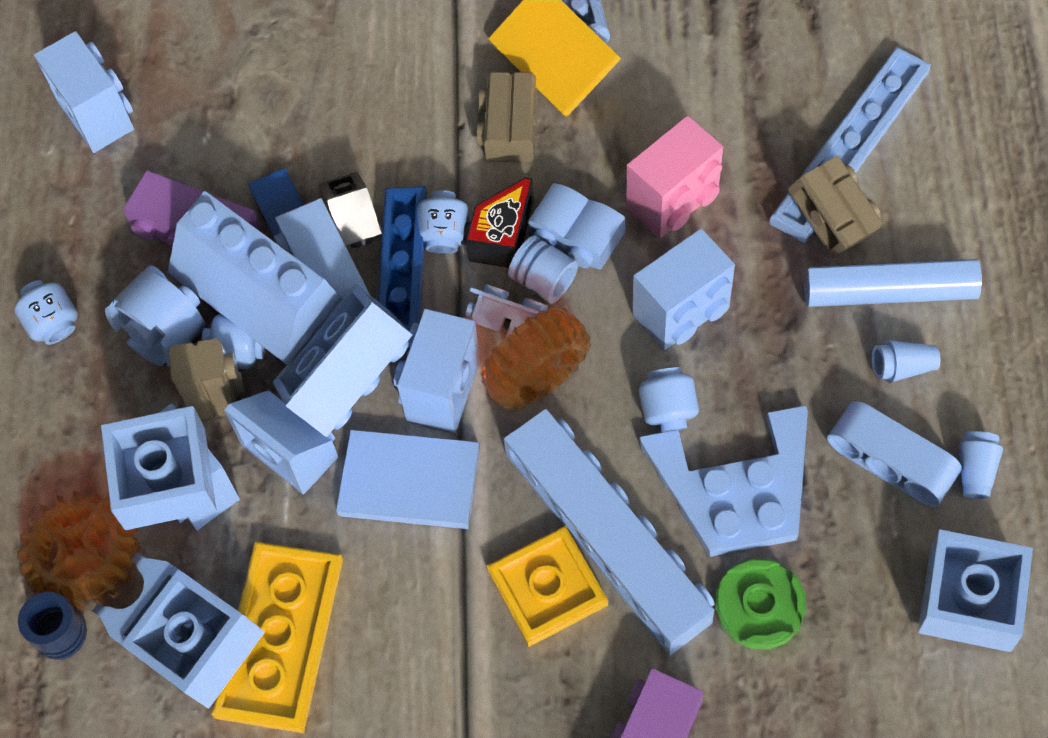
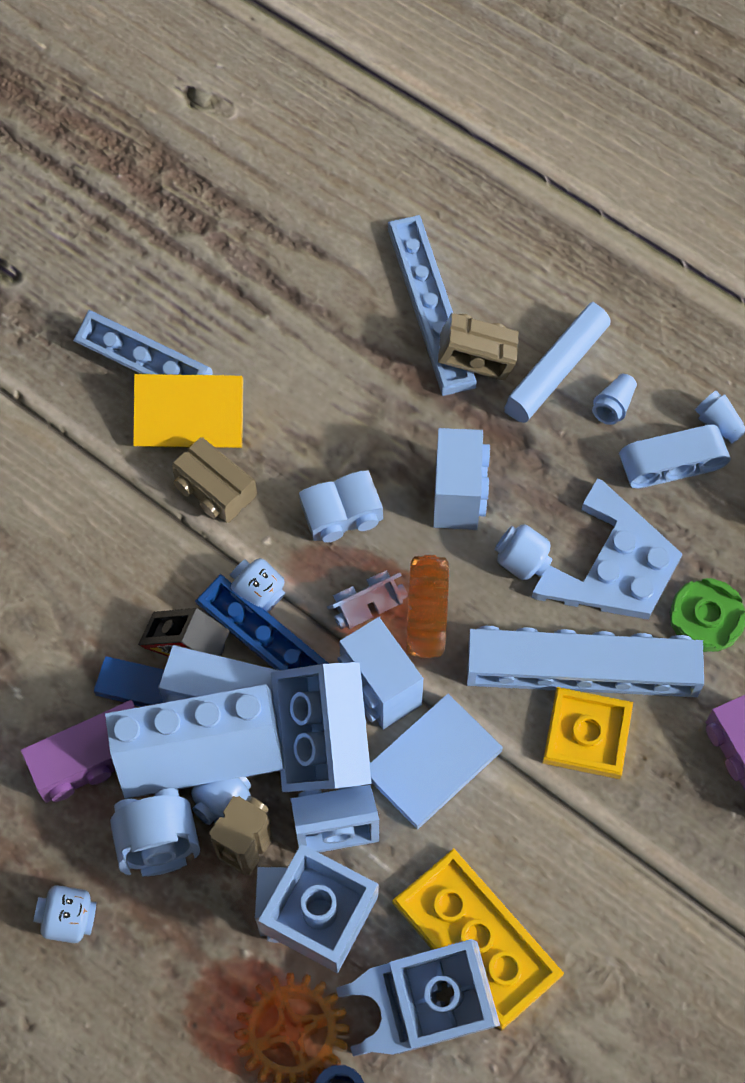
camera: 55 degrees left, 0 degrees up
slope [461,177,534,268] -> none
light blue piece [508,235,578,304] -> none
bright pink brick [626,116,723,239] -> none

